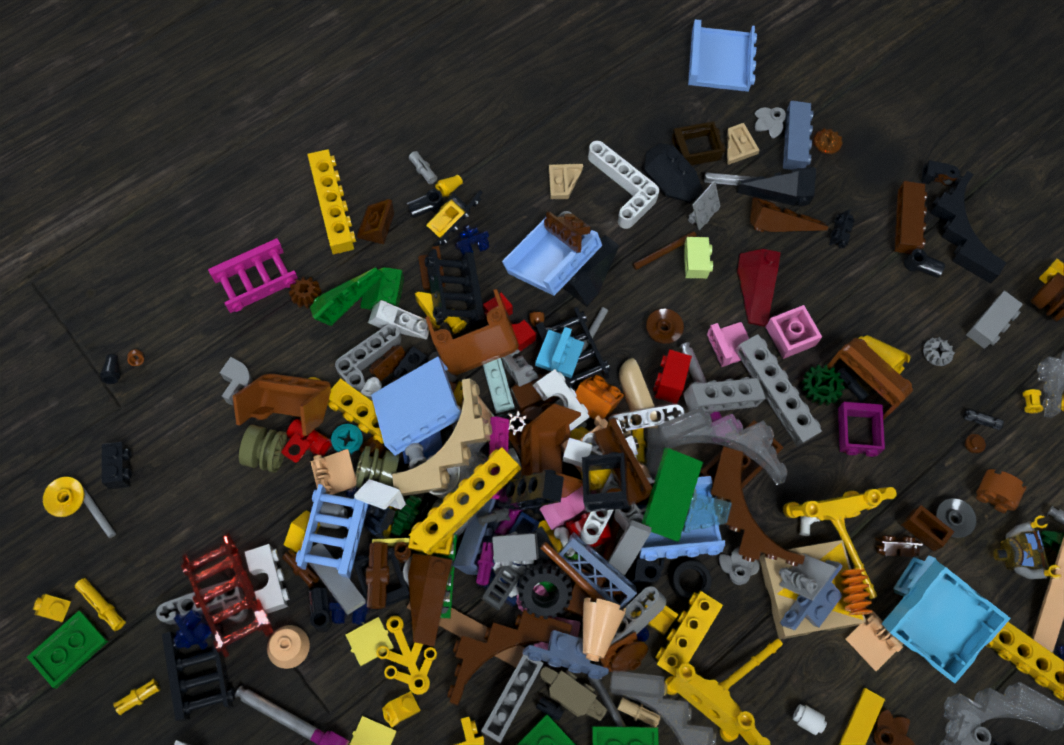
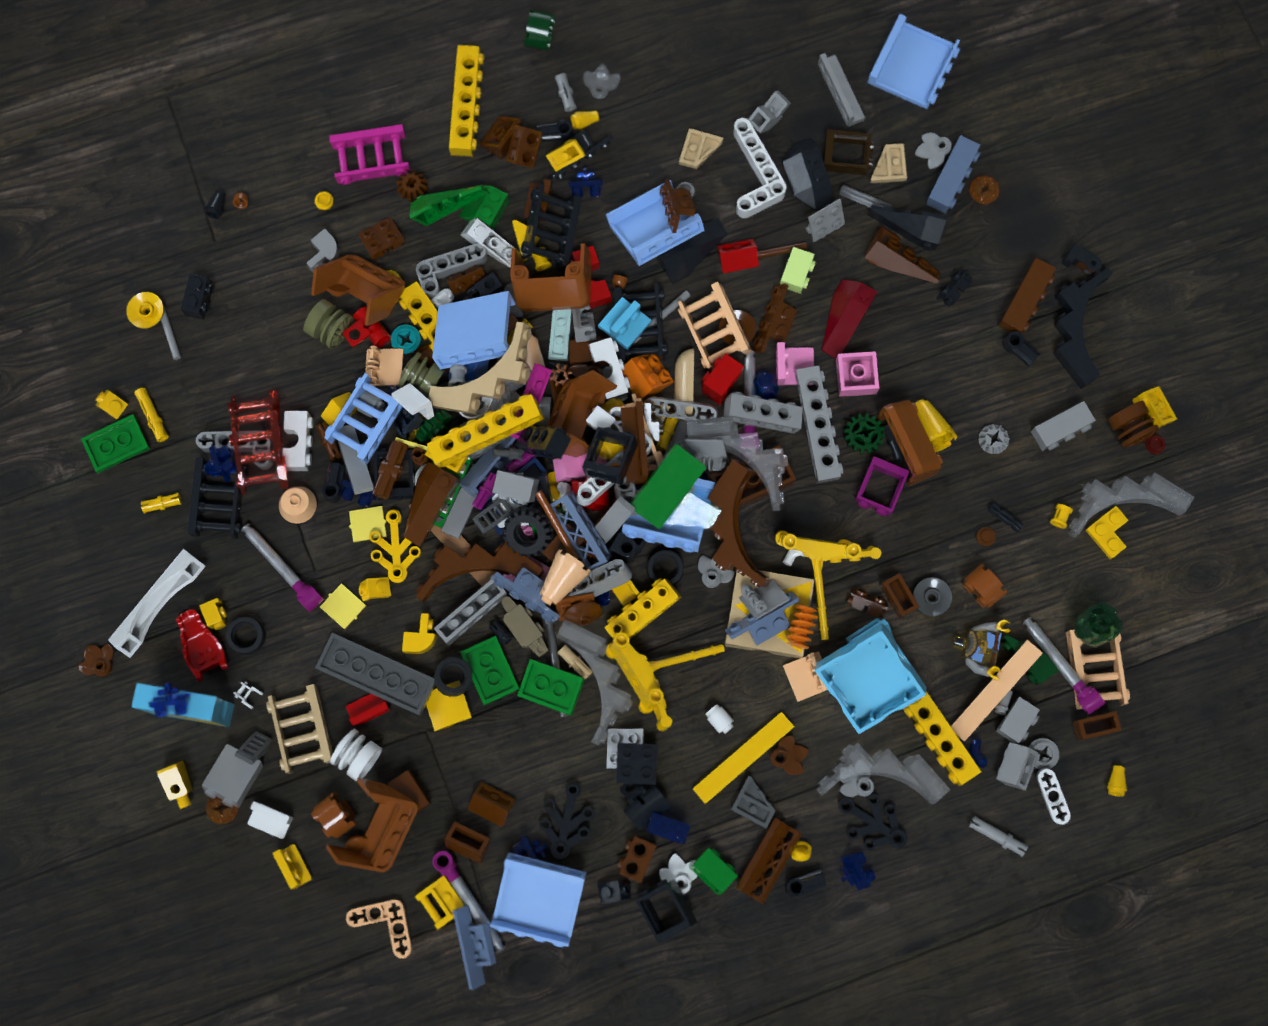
camera: 25 degrees right, 10 degrees up
none -> yellow plate [315,192,334,210]
none -> reddish brown hinge [358,217,405,260]
none -> light grey tile [441,464,475,539]
none -> reddish brown brick [506,124,542,168]
none -> dark green brick [524,9,555,51]
none -> clear plate [583,64,620,99]
none -> light nougat fence [678,282,752,371]
none -> light grey hinge [685,439,729,471]
none -> red panel [717,239,759,273]
none -> light grey brick [748,91,791,133]
none -> reddish brown bracket [752,284,797,354]
none -> clear blue head [753,371,779,400]
none -> light grey fence [818,53,865,127]

